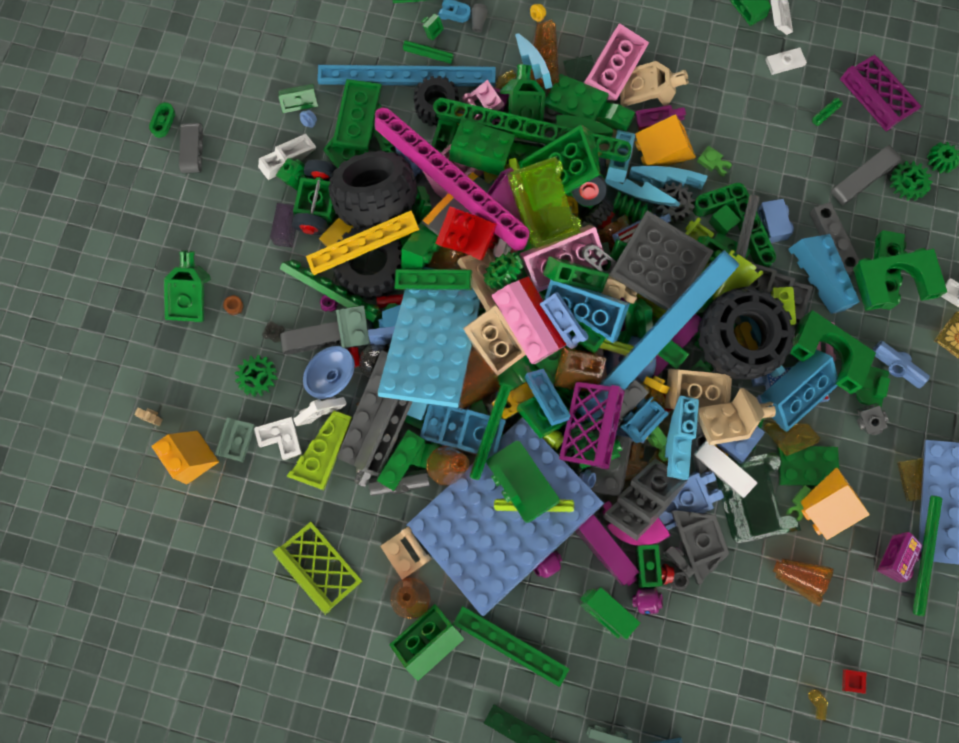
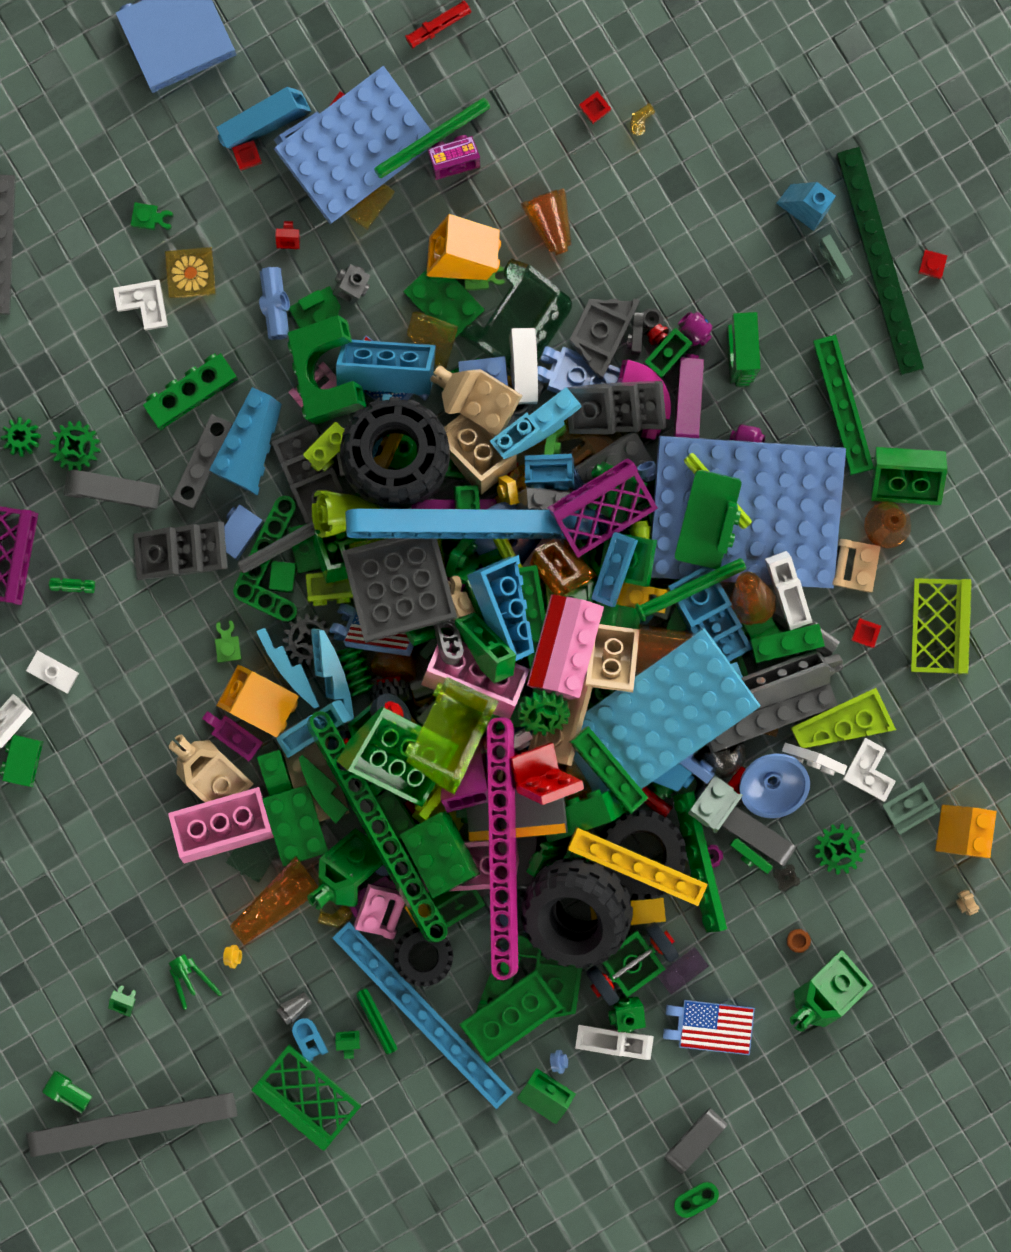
camera: 140 degrees left, 10 degrees up
medium azure slope [515,33,552,89] -> none
medium blue plate [540,292,588,349] -> none
green arch [853,248,948,311] -> none
none -> dark grey slope [134,521,228,580]
none -> red tile [275,221,300,249]
none -> tile [663,1000,755,1055]
none -> green plate [729,838,773,874]
none -> white slope [765,551,813,630]
none -> red plate [851,618,881,648]

